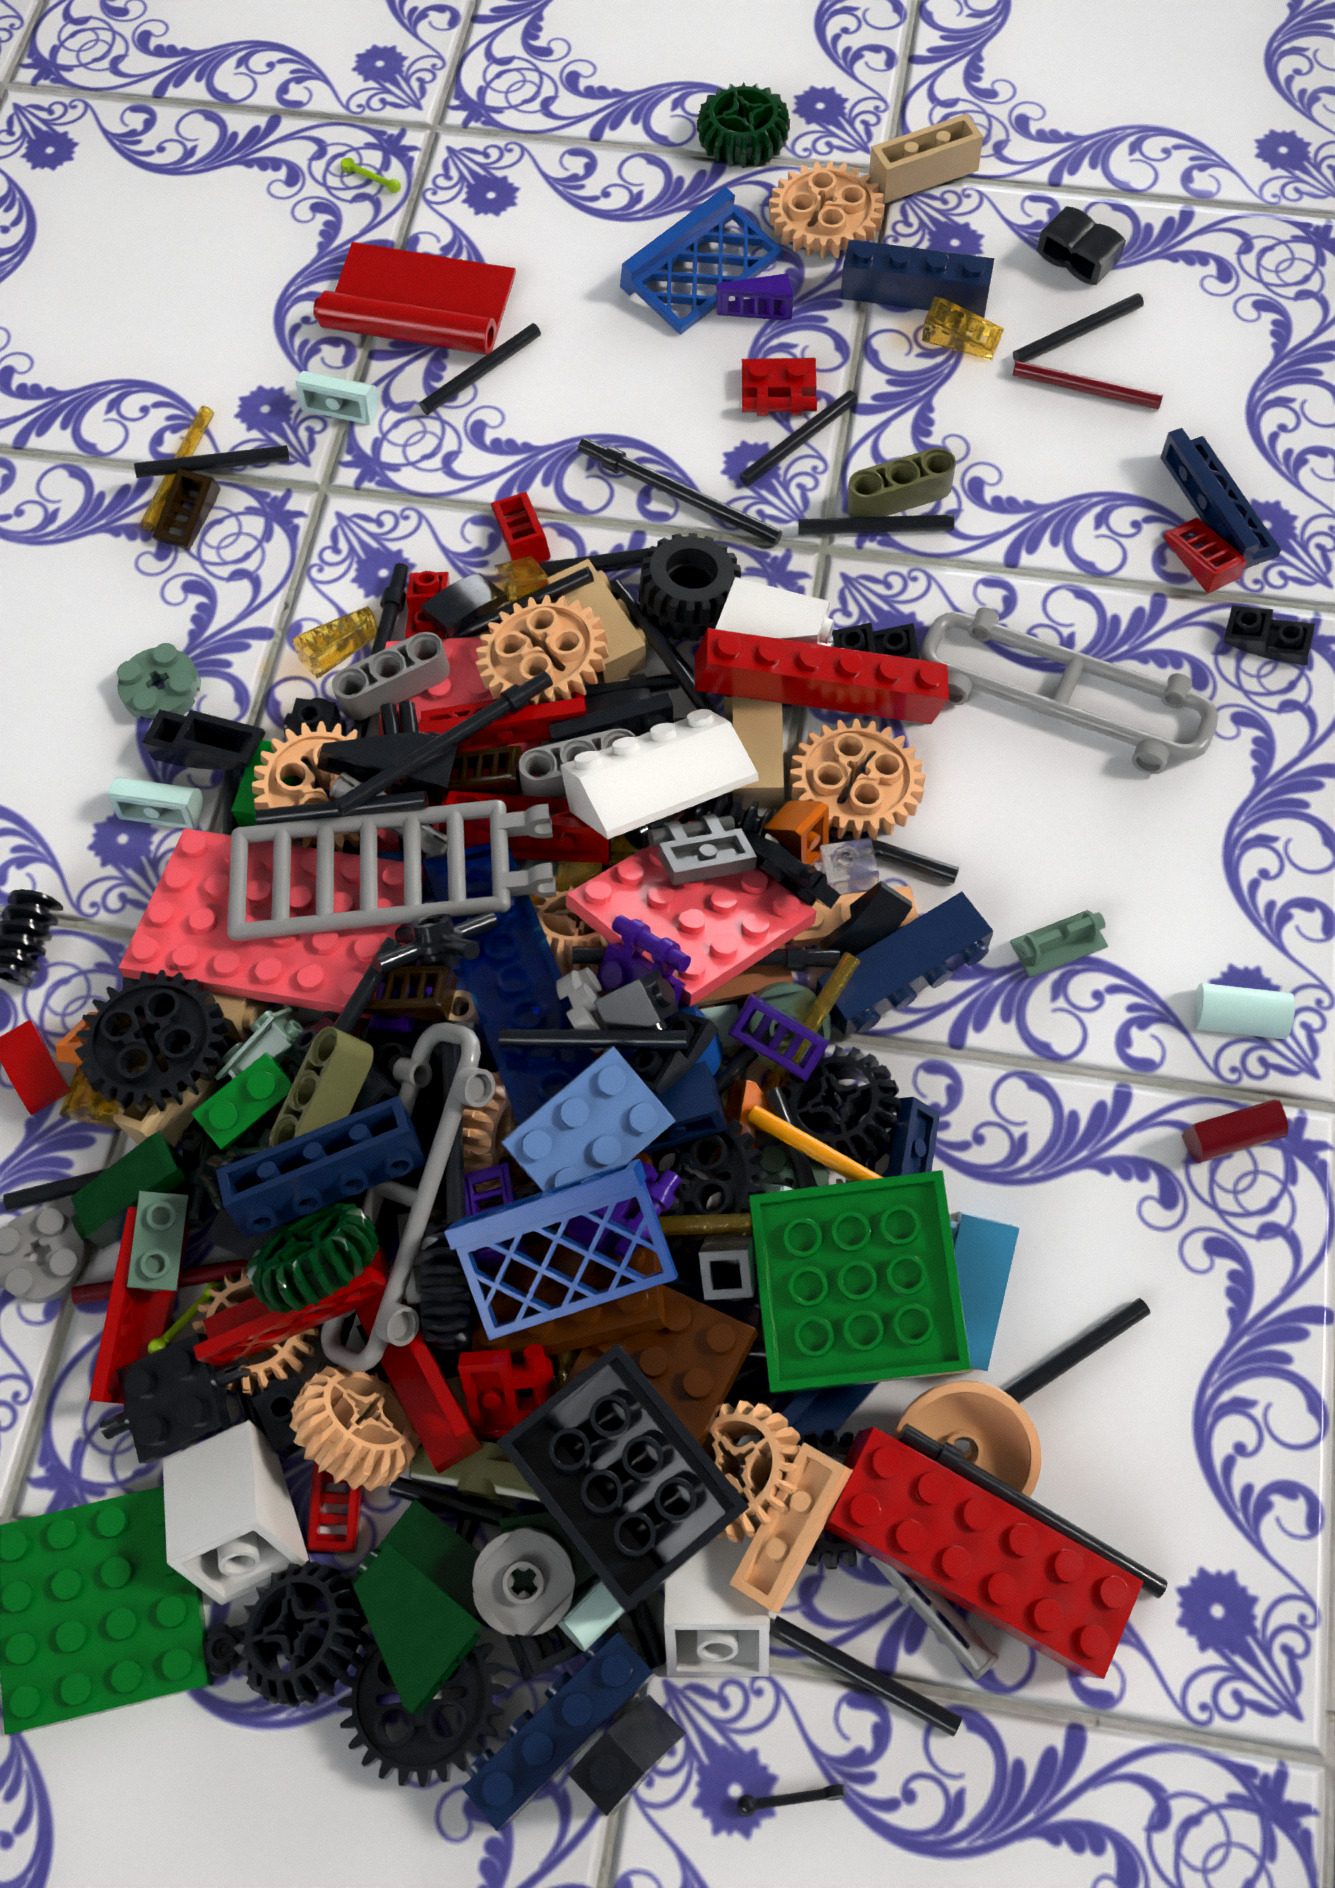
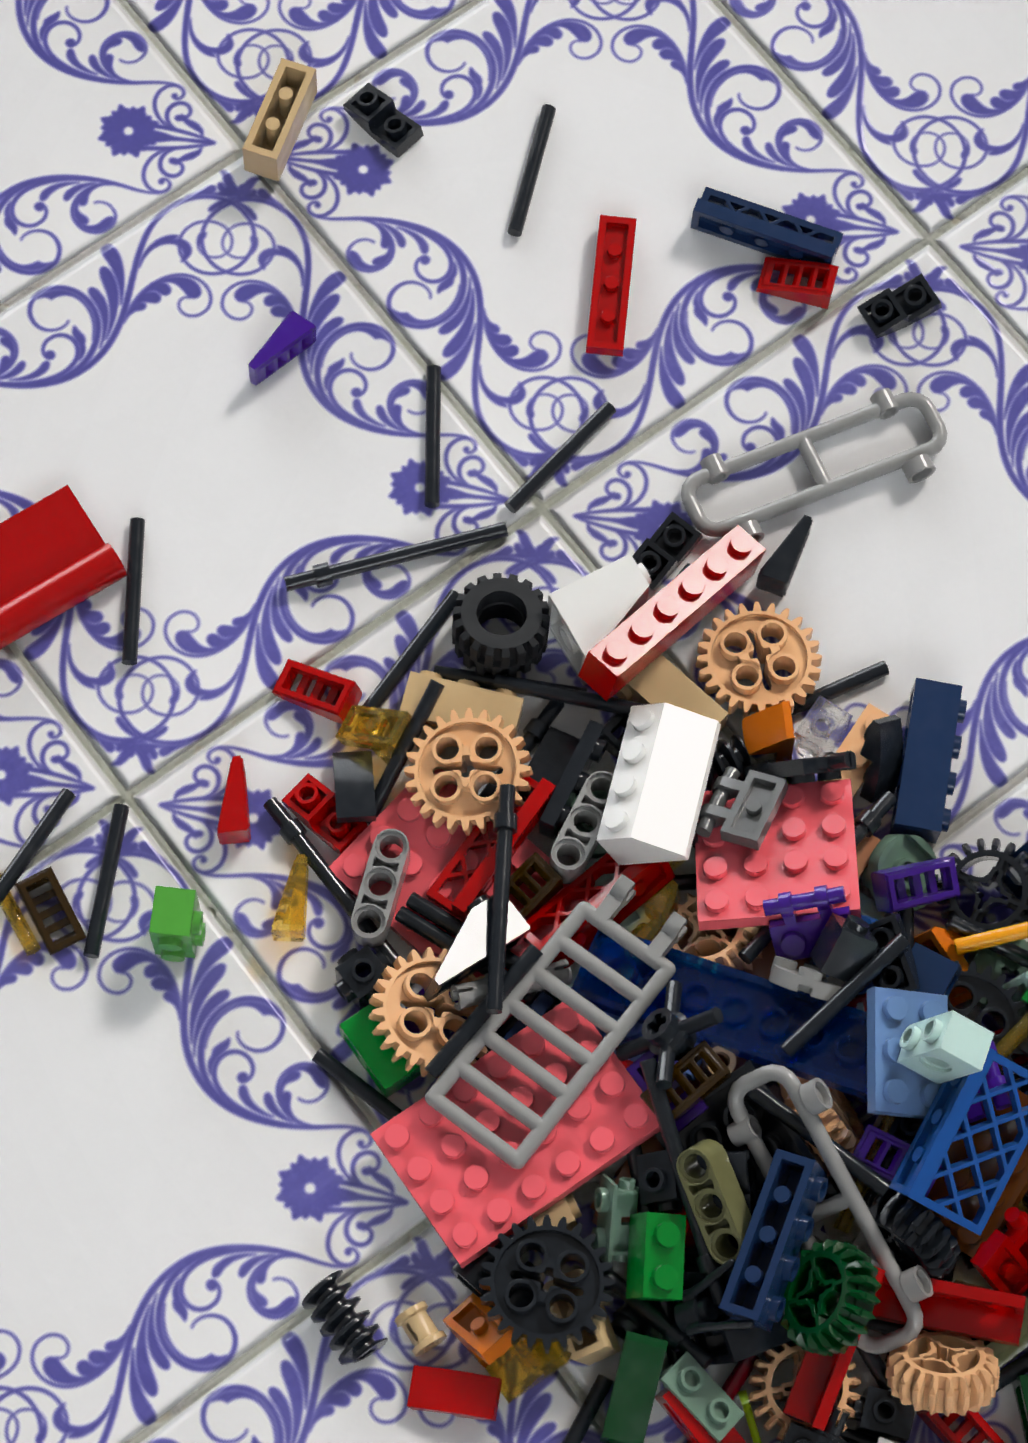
camera: 55 degrees left, 5 degrees up
light aqua brick [107,777,203,829] -> none
sand green plate [117,643,201,720] -> none
black slope [142,709,266,770] -> none
light aqua brick [296,371,379,425] -> none
blue fence [620,186,783,335] -> none
dark green gear [697,82,790,169] -> none
red plate [742,358,817,416] -> none
clear yellow piece [761,951,861,1096] -> none
light nougat gear [769,161,885,259] -> none
dark blue brick [841,239,995,318] -> none
olive beam [846,448,956,517] -> none
clear yellow slope [922,296,1004,360] -> none
sand green hinge [1010,910,1108,979] -> none
dark red bar [1012,361,1163,410] -> none
black brick [1036,206,1126,285] -> none
none -> black bar [83,804,130,958]
none -> bright green brick [149,886,206,962]
none -> red slope [217,755,251,845]
none -> black slope [343,82,424,158]
none -> tan bush [394,1301,447,1357]
none -> red plate [586,215,637,357]
none -> black slope [756,515,813,597]
none -> light aqua brick [897,1010,994,1084]

